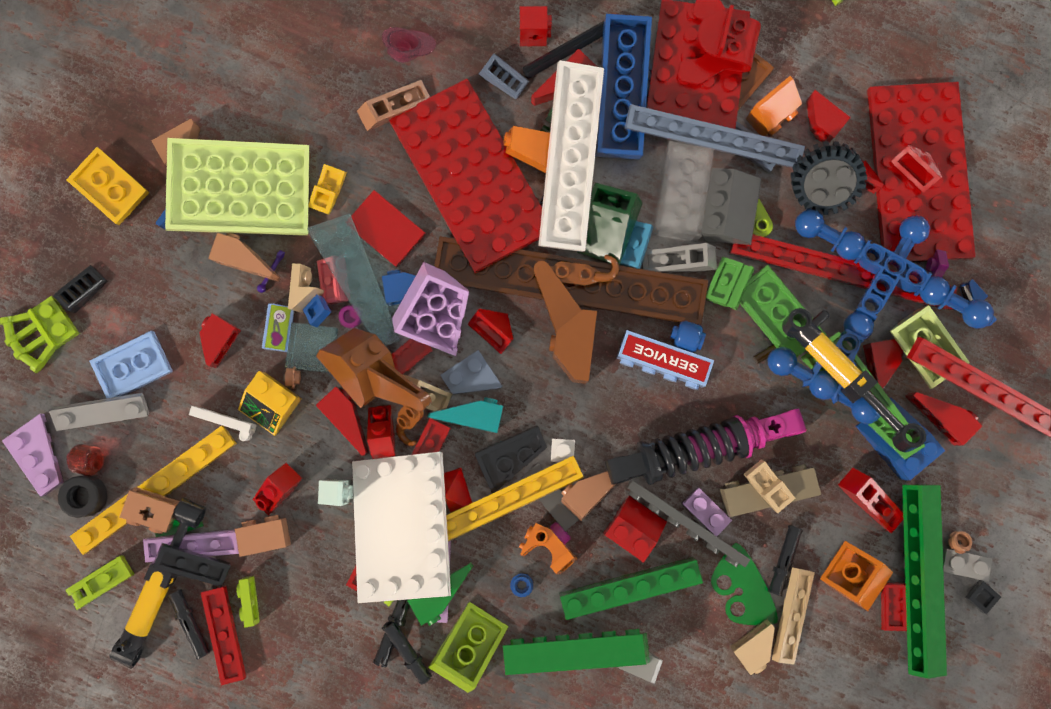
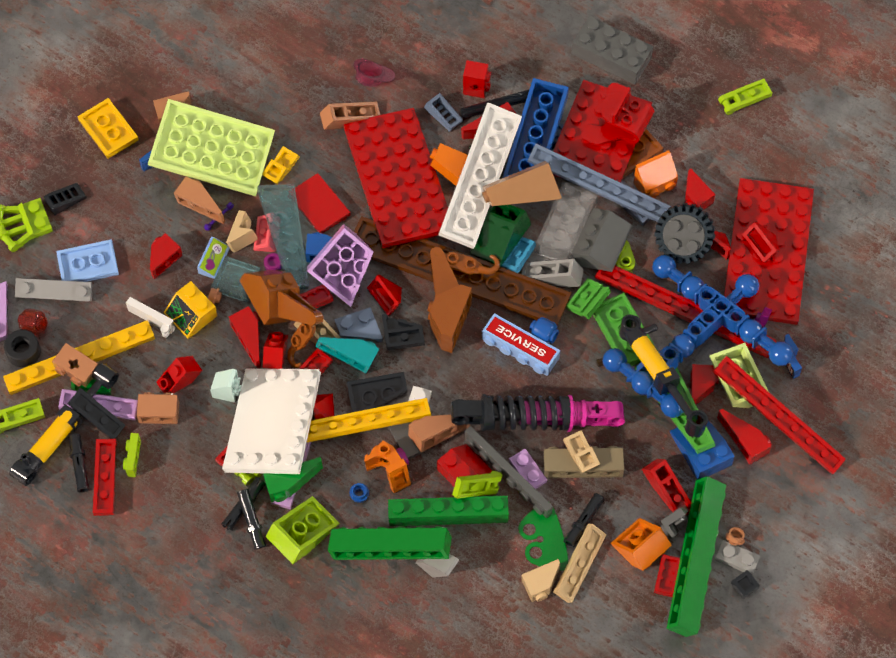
camera: 15 degrees right, 20 degrees down
blue plate [303,294,331,327] -> none
none -> black wing [382,314,425,351]
none -> lime plate [452,471,502,498]
none -> medium nougat slope [482,161,562,206]
none -> dark grey bracket [661,504,689,537]

